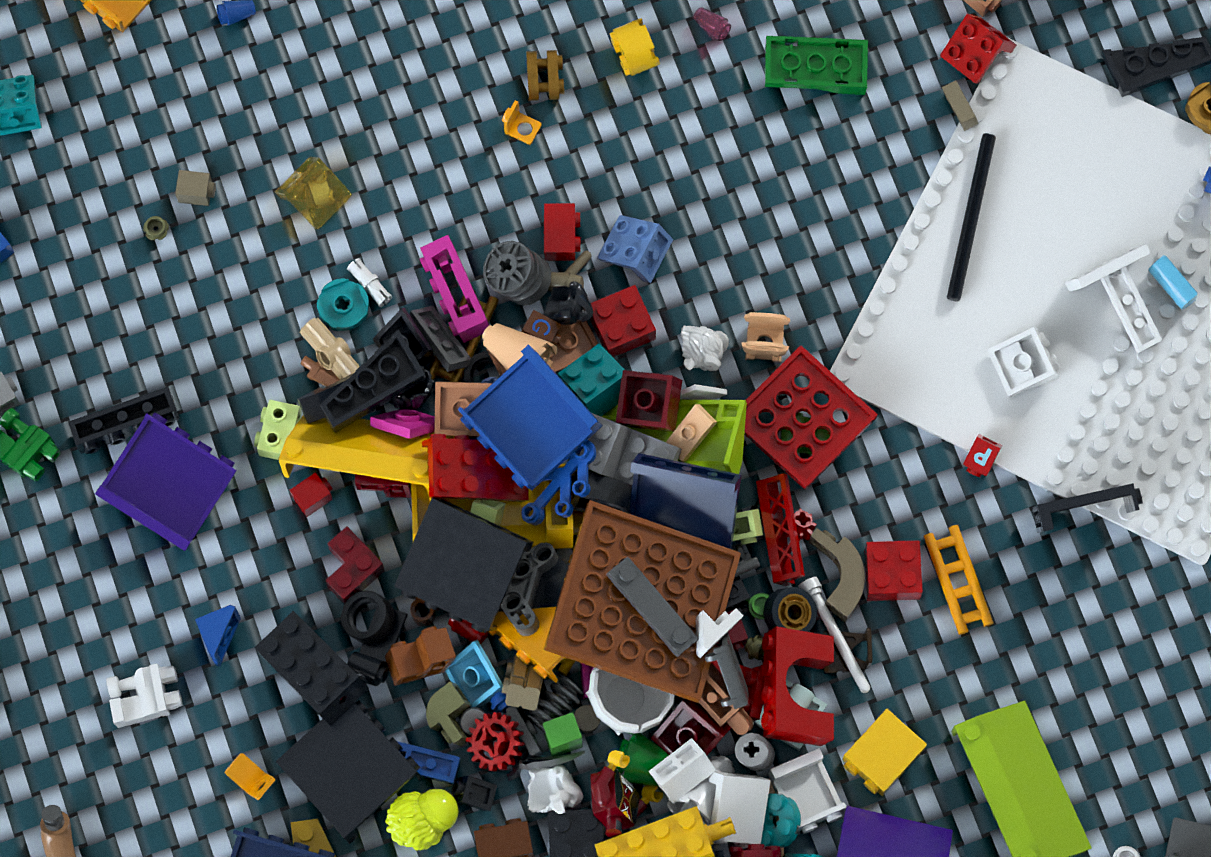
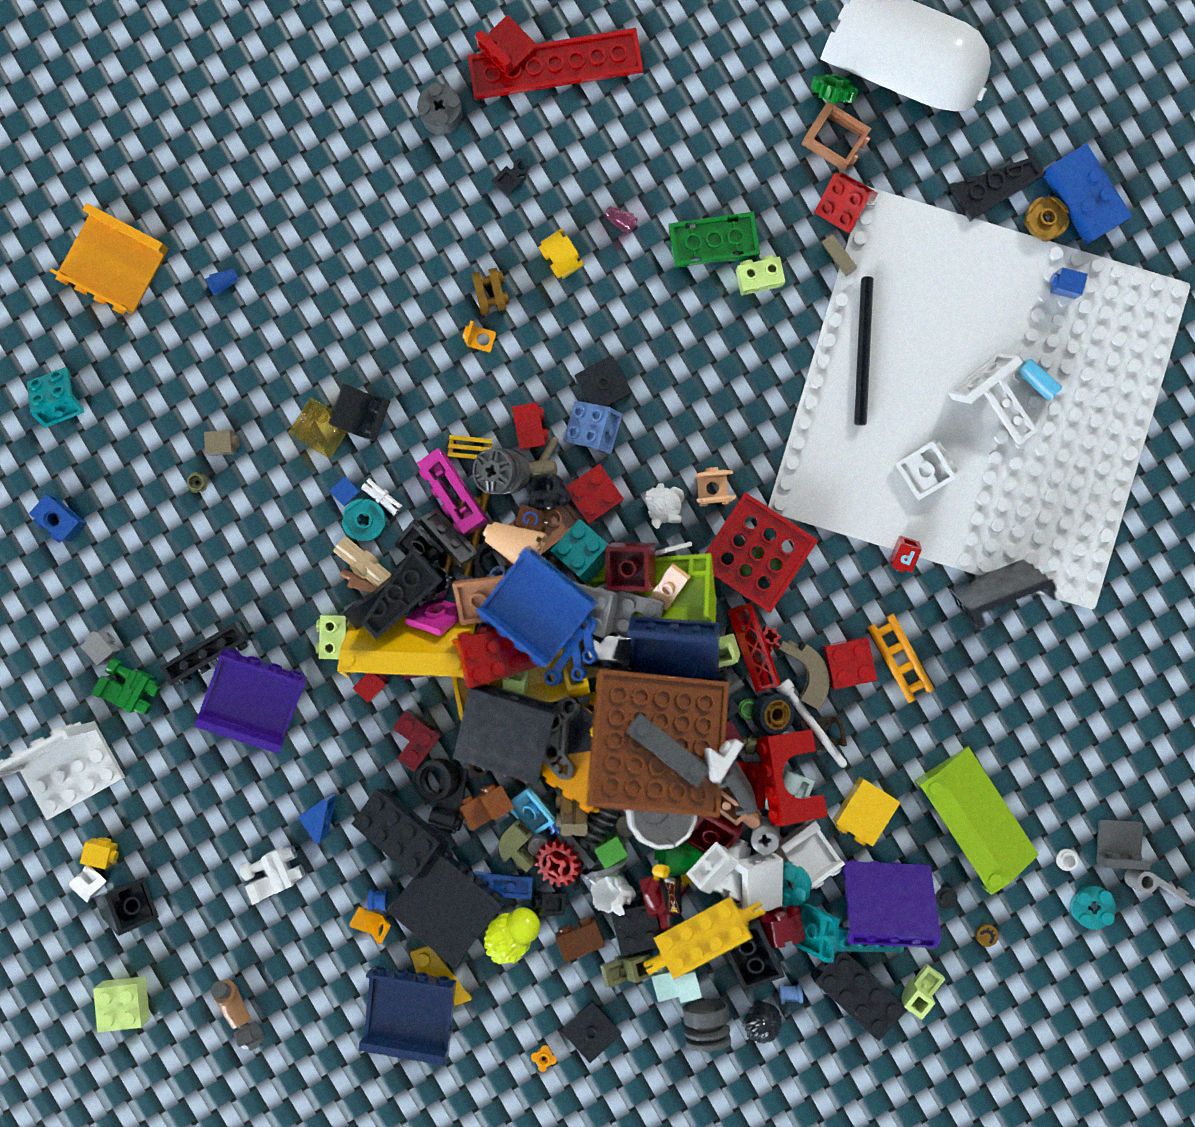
camera: 15 degrees left, 15 degrees up
none -> black bracket [328,384,391,441]
none -> blue tile [329,476,361,506]
none -> blue wheel [367,888,388,911]
none -> yellow tile [447,435,493,460]
none -> black plate [575,355,633,407]
none -> yellowish green brick [736,255,785,296]

